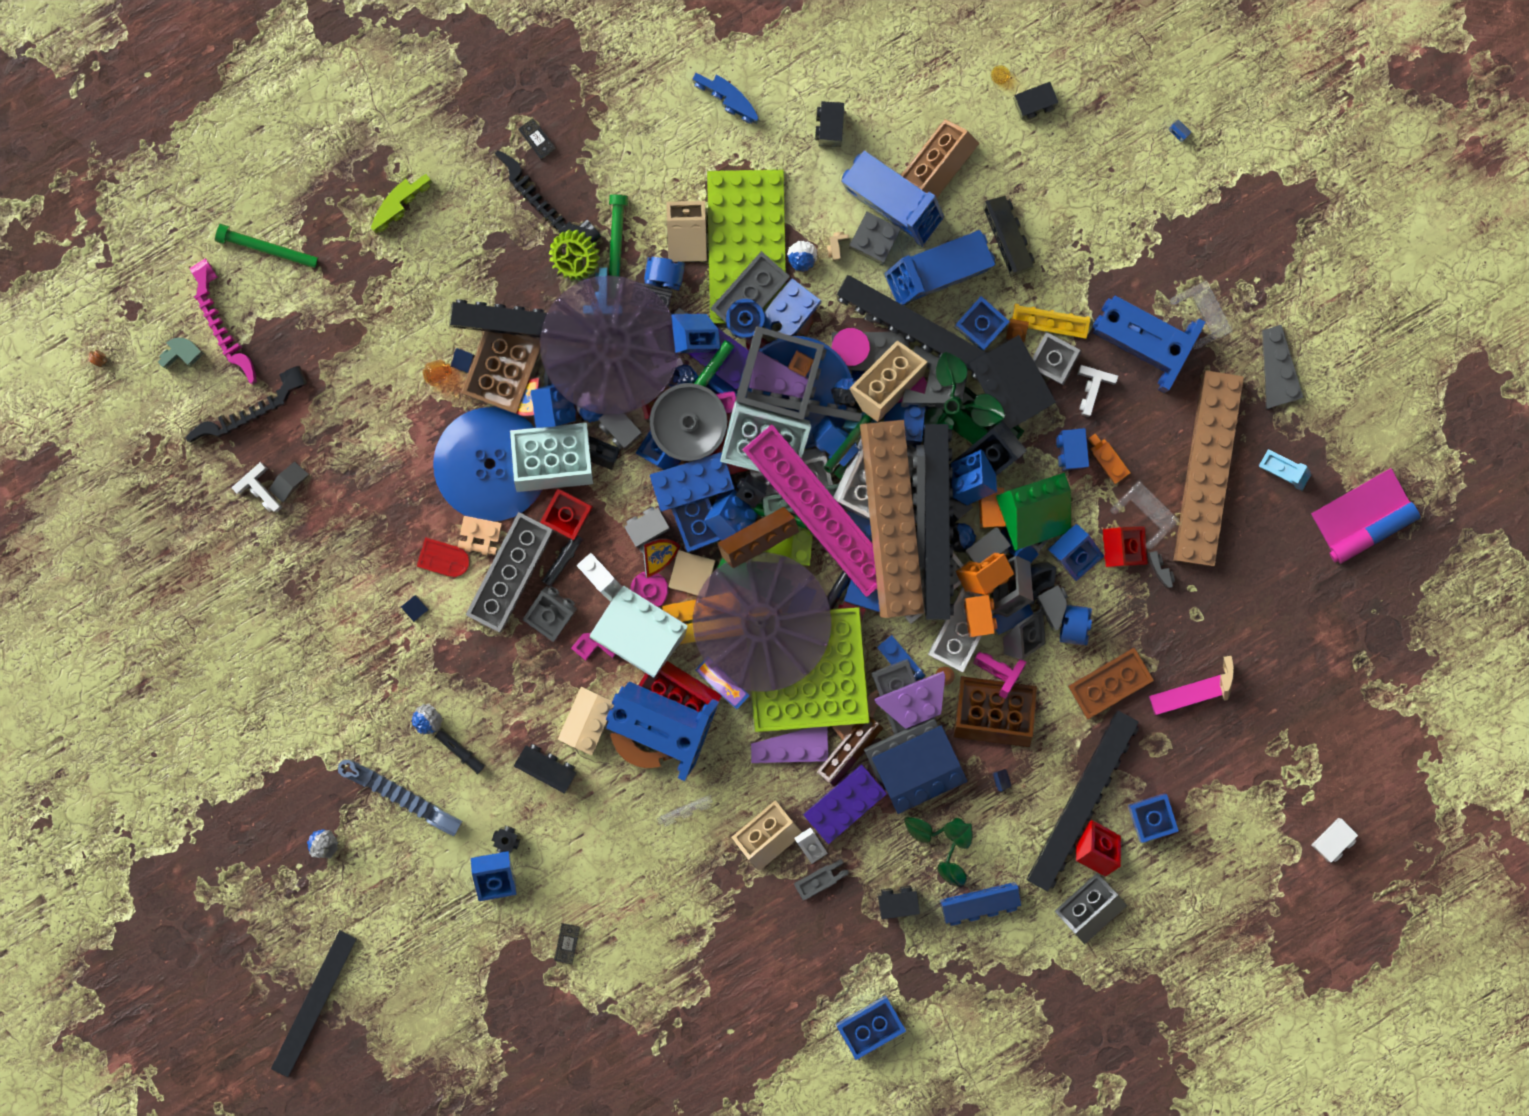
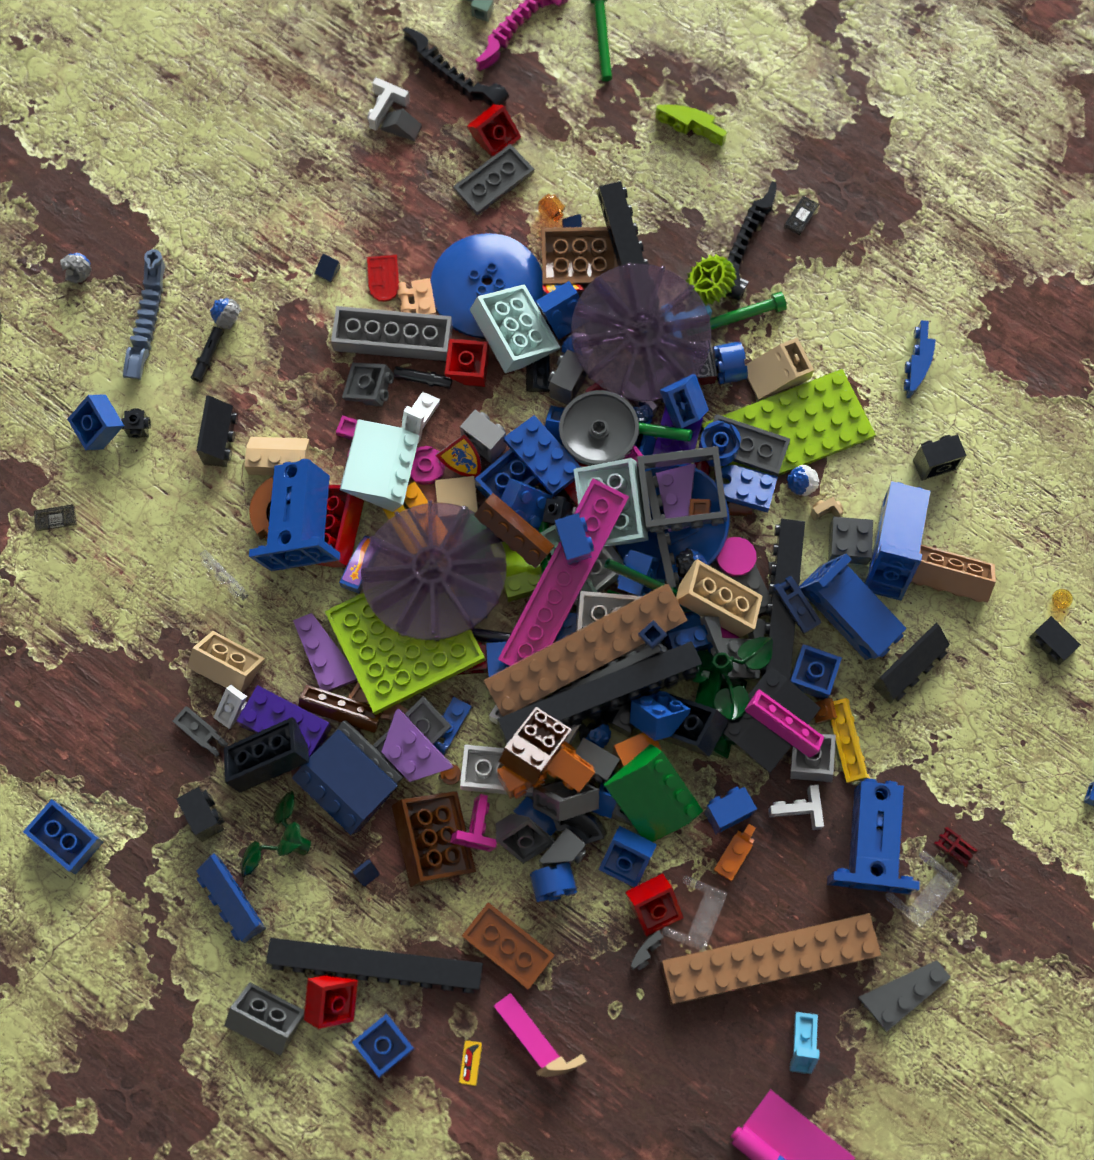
camera: 65 degrees right, 15 degrees down
none -> black slope [224,717,309,793]
none -> dark grey plate [453,144,534,216]
none -> yellow sticker [459,1041,482,1085]
none -> red slope [467,104,522,157]
none -> reddish brown slope [499,707,572,785]
none -> blue brick [555,513,594,565]
none -> dark blue slope [638,620,668,649]
none -> dark pink slope [745,690,824,757]
none -> dark blue plate [773,576,822,634]
none -> dark red arm [934,827,978,867]

